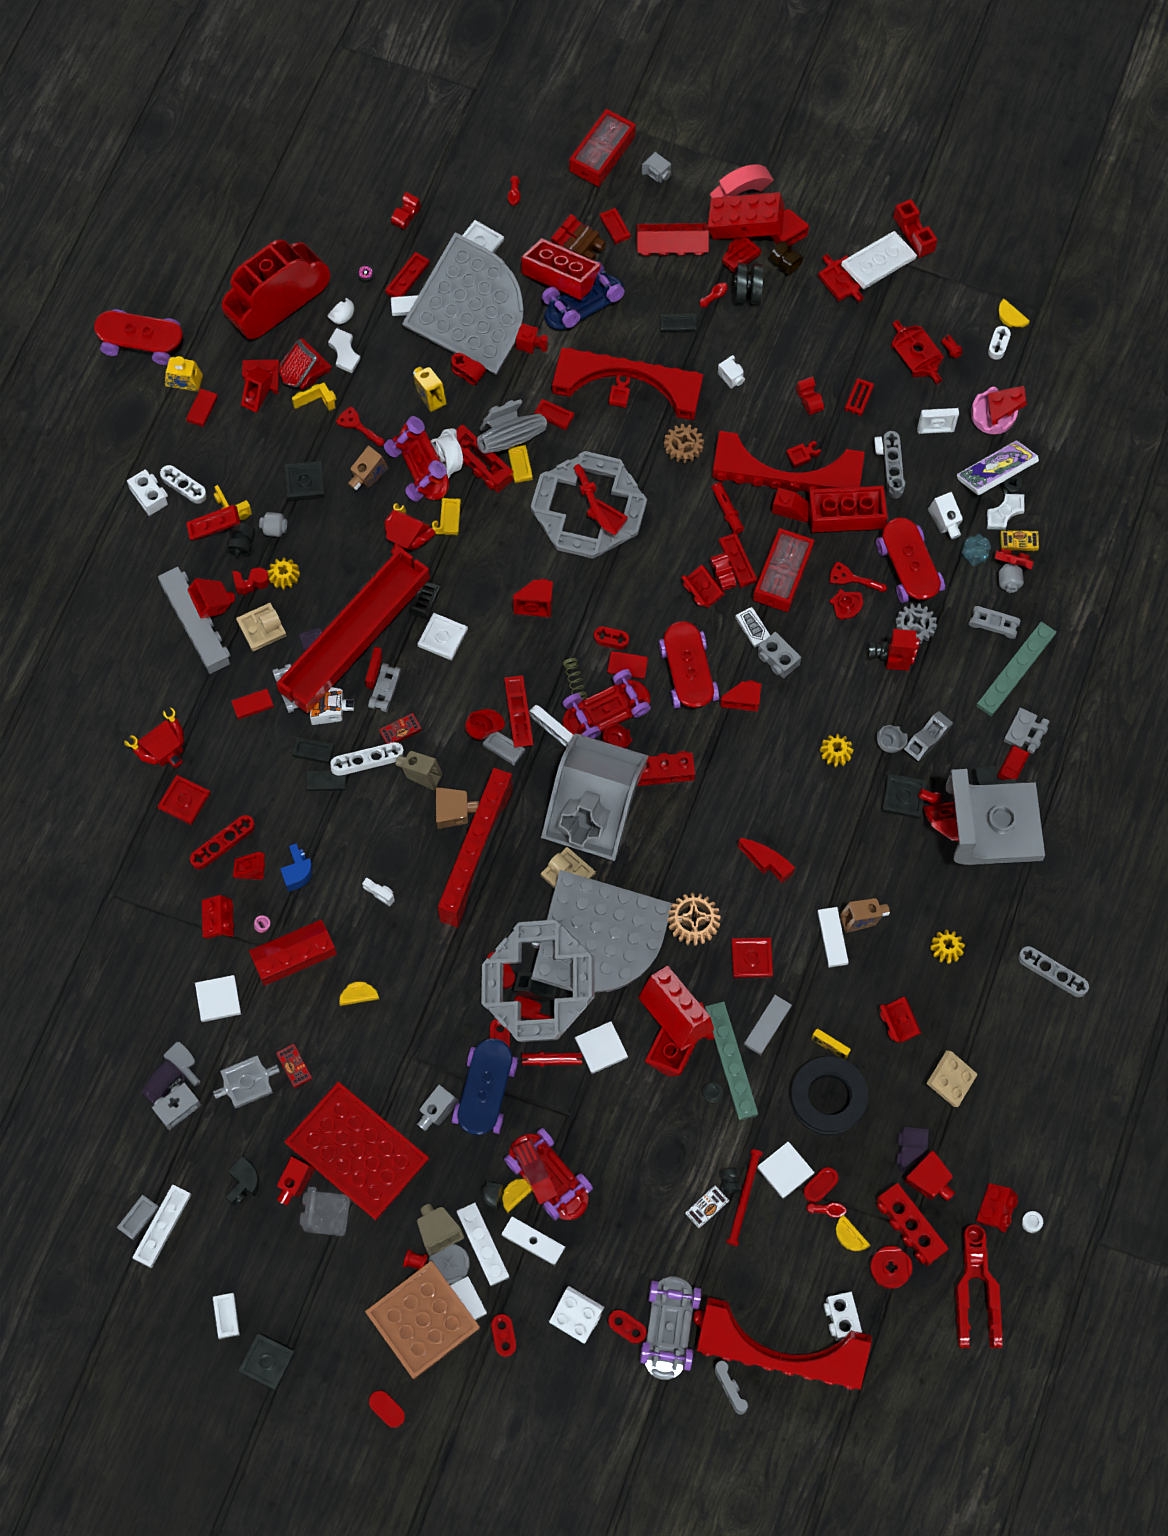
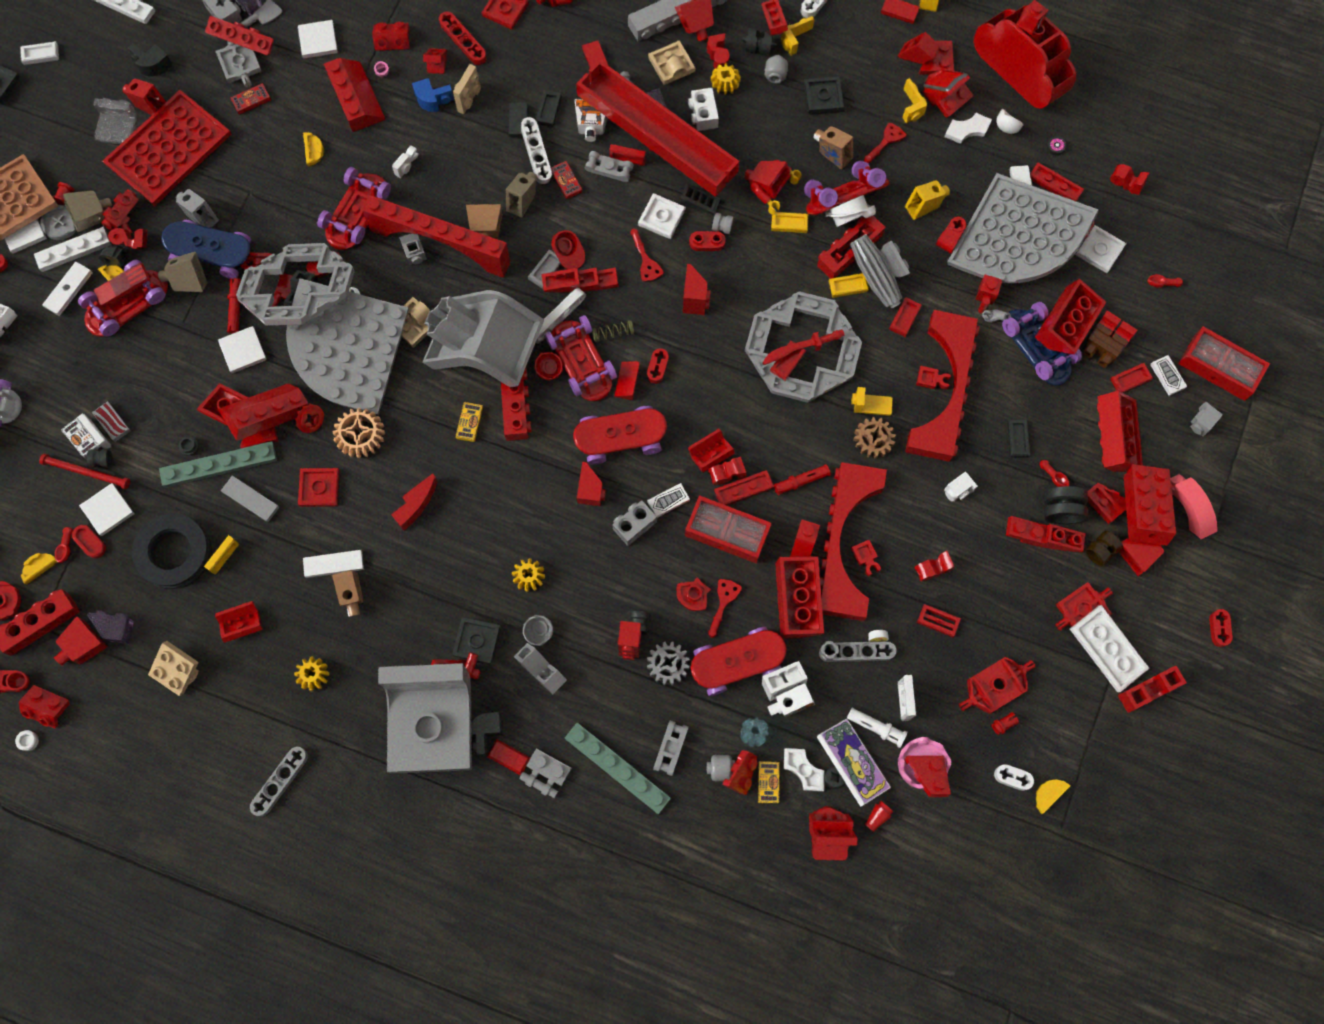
camera: 90 degrees right, 5 degrees up
none -> white tile [77,413,111,449]
none -> tile [92,401,130,442]
none -> red brick [101,189,139,234]
none -> red leg [108,228,148,250]
none -> dark tan torso [158,252,208,292]
none -> red bracket [205,16,274,56]
none -> red gear [294,403,324,433]
none -> red piece [317,167,391,250]
none -> light grey window [400,233,427,265]
none -> tan plate [453,64,481,114]
none -> tile [456,402,483,442]
none -> red piece [631,228,663,282]
none -> white brick [688,88,719,131]
none -> red plate [689,231,726,251]
none -> light grey wheel [712,213,734,234]
none -> white brick [762,661,807,701]
none -> red piece [809,806,857,860]
none -> white pin [847,707,908,748]
none -> yellow bracket [851,387,892,416]
none -> red cone [865,801,893,832]
none -> light grey arm [982,309,1011,323]
none -> red slope [1006,516,1086,552]
none -> red brick [1017,0,1049,35]
none -> tile [1150,355,1187,396]
none -> red beam [1209,609,1233,647]

